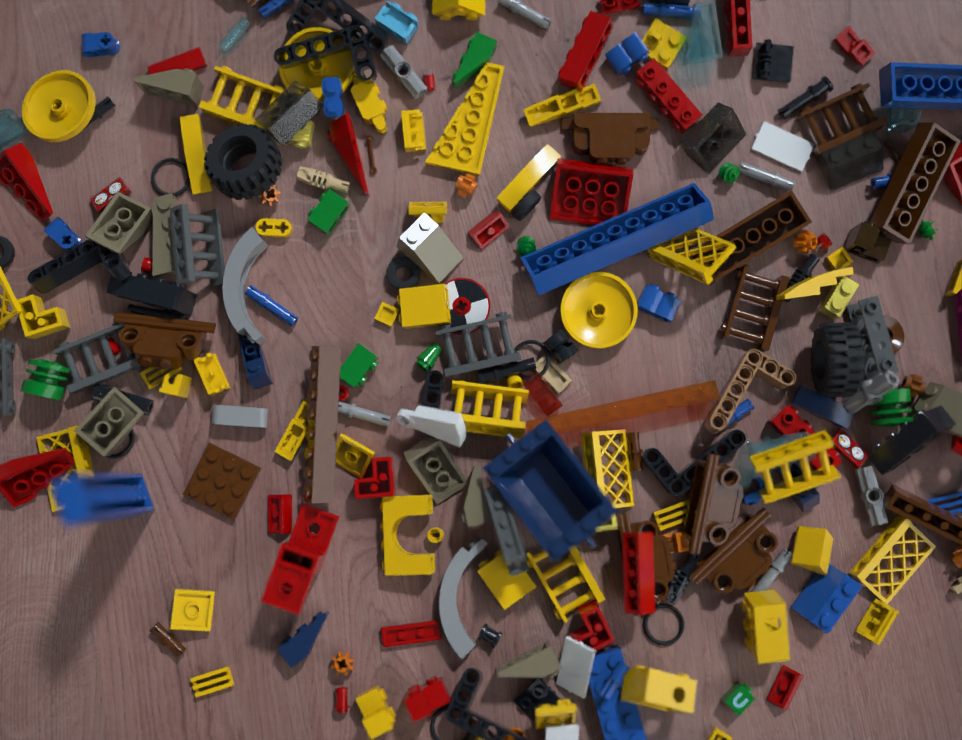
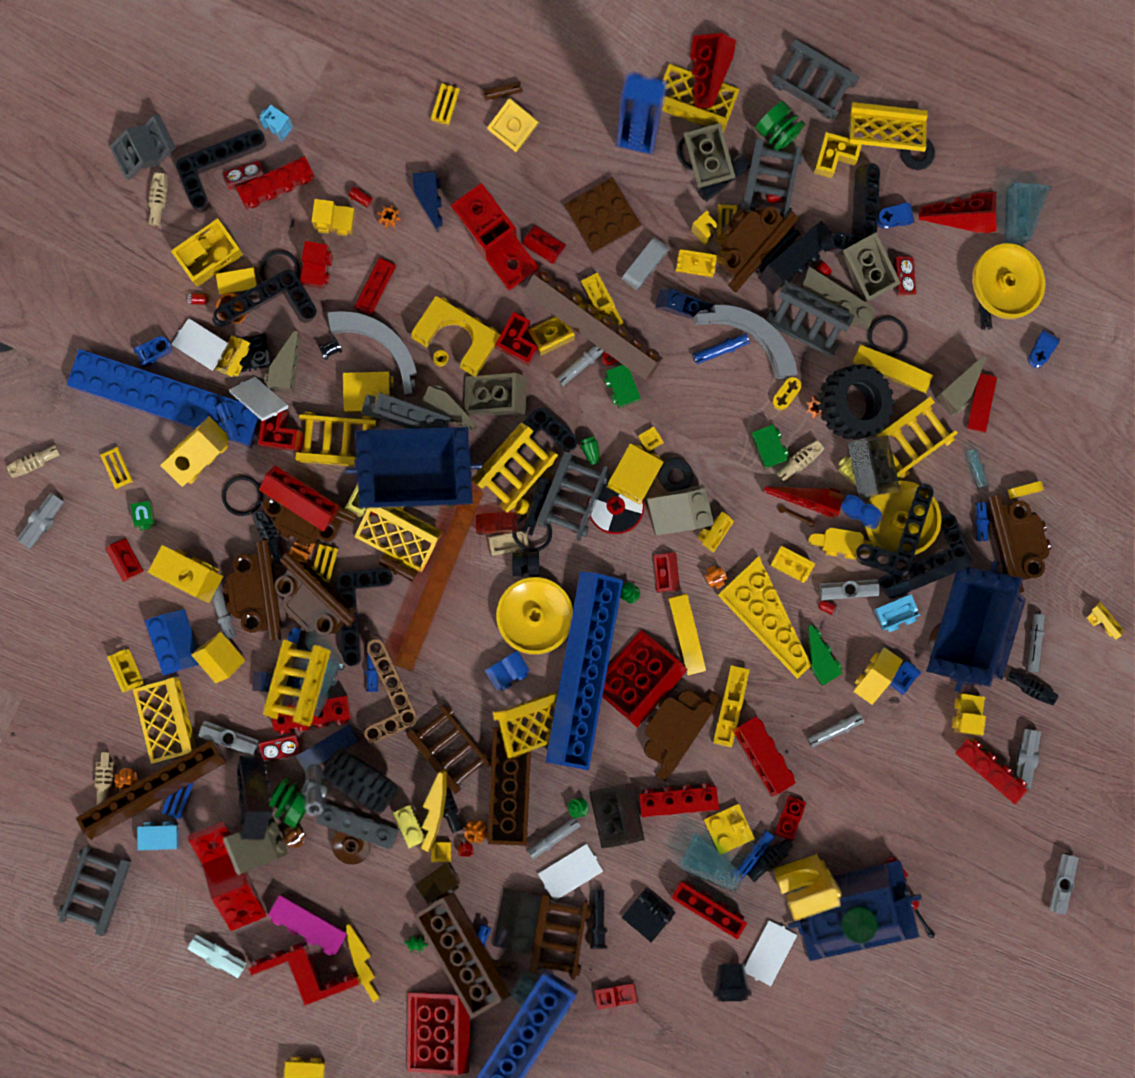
camera: 120 degrees right, 0 degrees up
white piece [395,405,466,447] -> none
black tyre [512,190,541,221] -> none
blue brick [605,32,650,75] -> none

